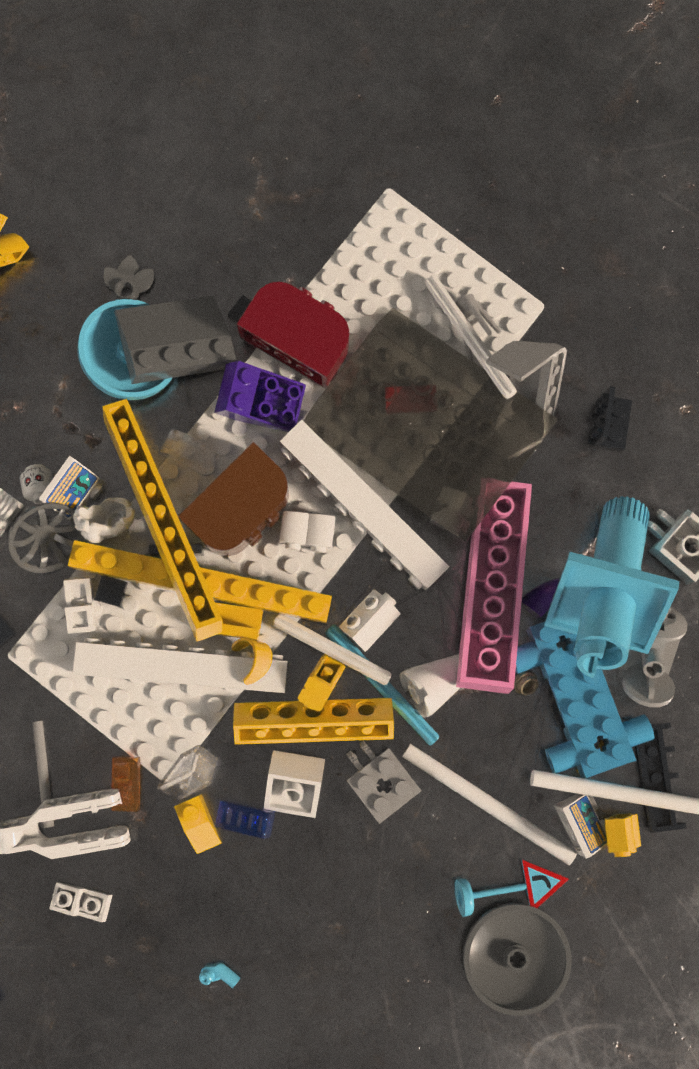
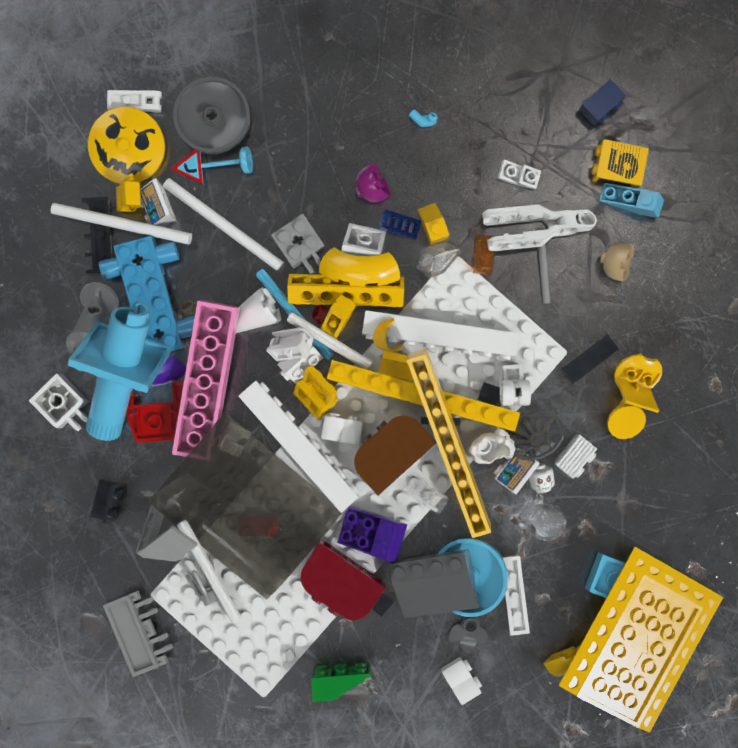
camera: 170 degrees left, 5 degrees up
none -> yellow dish [88,107,165,184]
none -> light grey hinge [103,591,173,677]
none -> white plate [107,90,162,113]
none -> red wing [126,381,184,443]
none -> white hinge [266,327,314,362]
none -> yellow brick [293,365,338,420]
none -> dark red plate [311,305,328,324]
none -> green slope [311,662,371,702]
none -> yellow brick [319,247,400,287]
none -> magenta cylinder [355,163,391,203]
none -> white brick [441,657,482,705]
none -> white wheel [500,380,531,406]
none -> white plate [502,555,530,636]
none -> clear tile [516,492,567,541]

